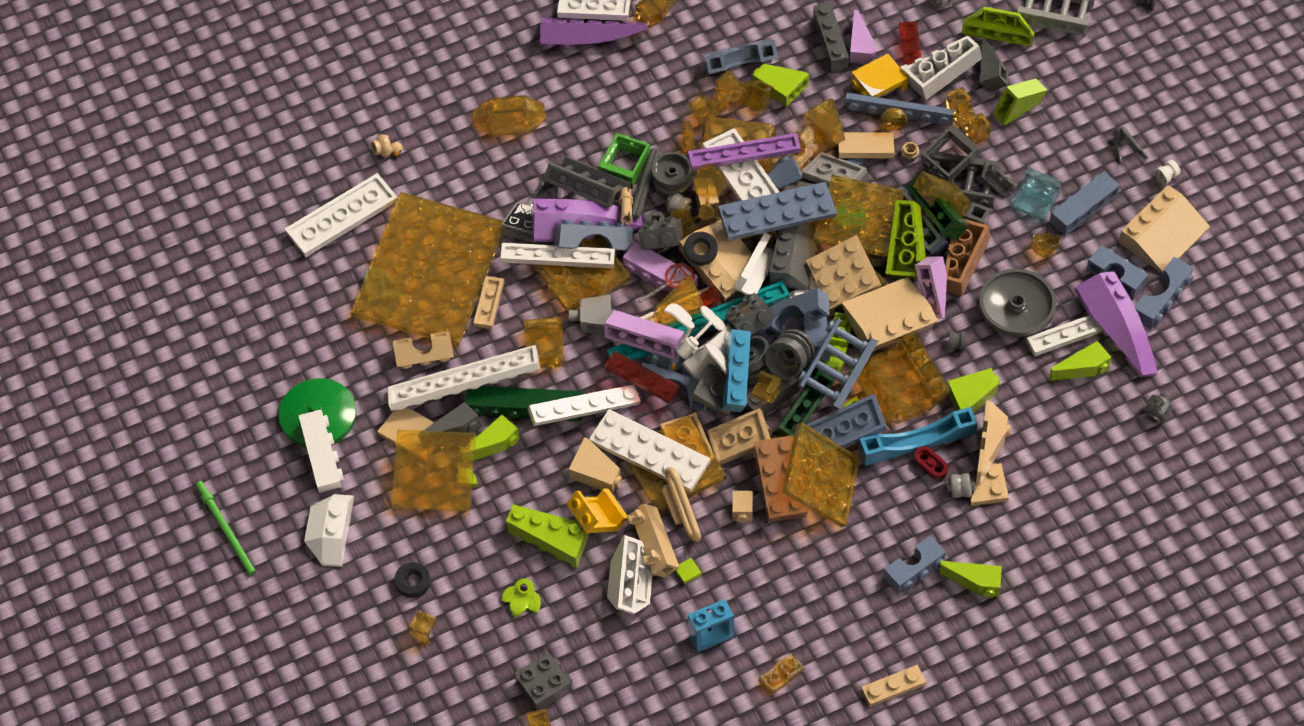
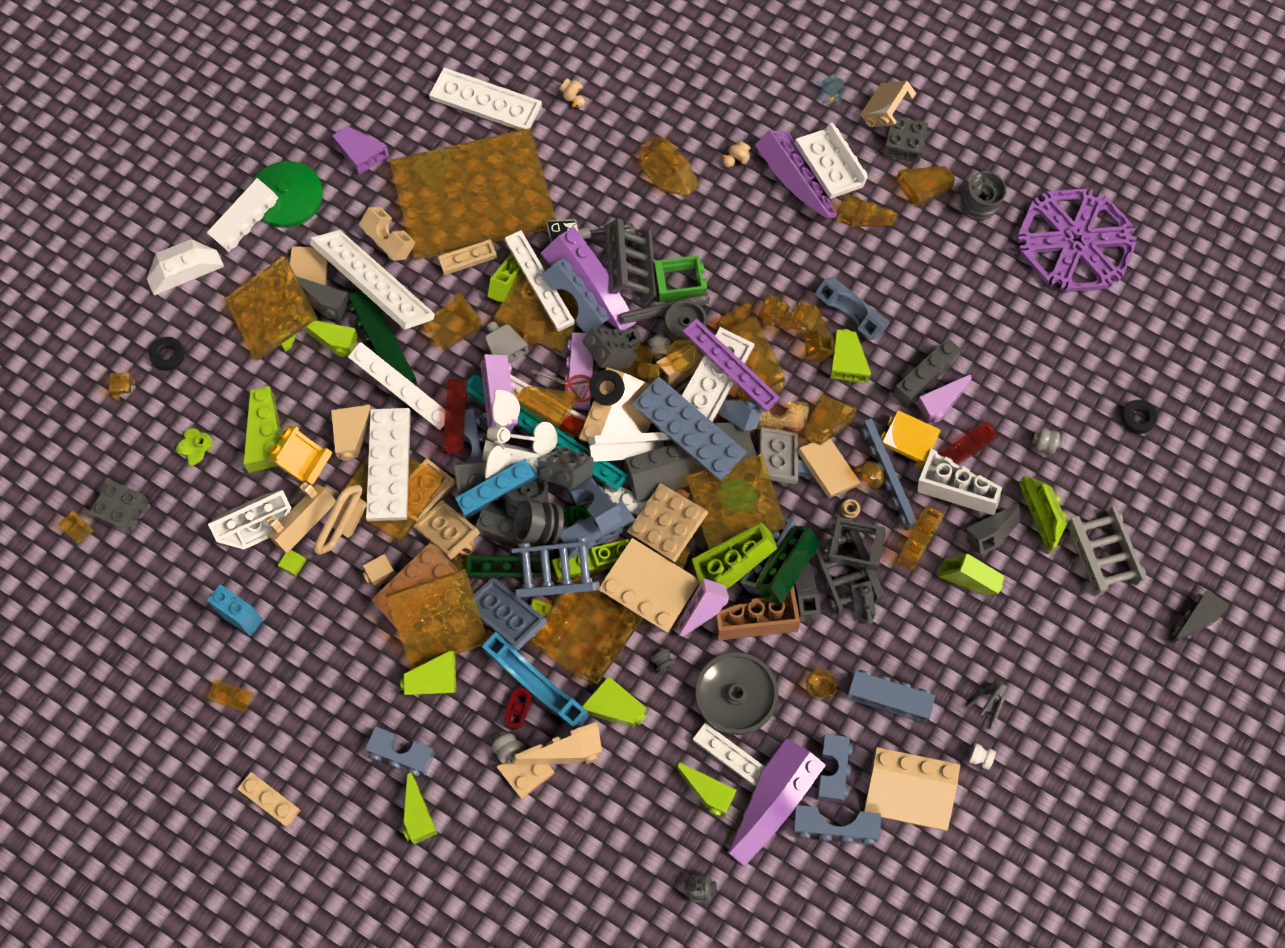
camera: 55 degrees right, 10 degrees up
bright green bar [195,481,256,576] -> none
tan pin [619,187,634,225] -> none
clear yellow panel [752,371,781,404] -> none
clear yellow panel [913,171,972,217] -> none
clear light blue bracket [1011,167,1062,221] -> none
none -> medium lavender slope [332,126,389,175]
none -> lime slope [401,651,456,695]
none -> lime slope [488,253,523,303]
none -> tan animal [722,140,751,168]

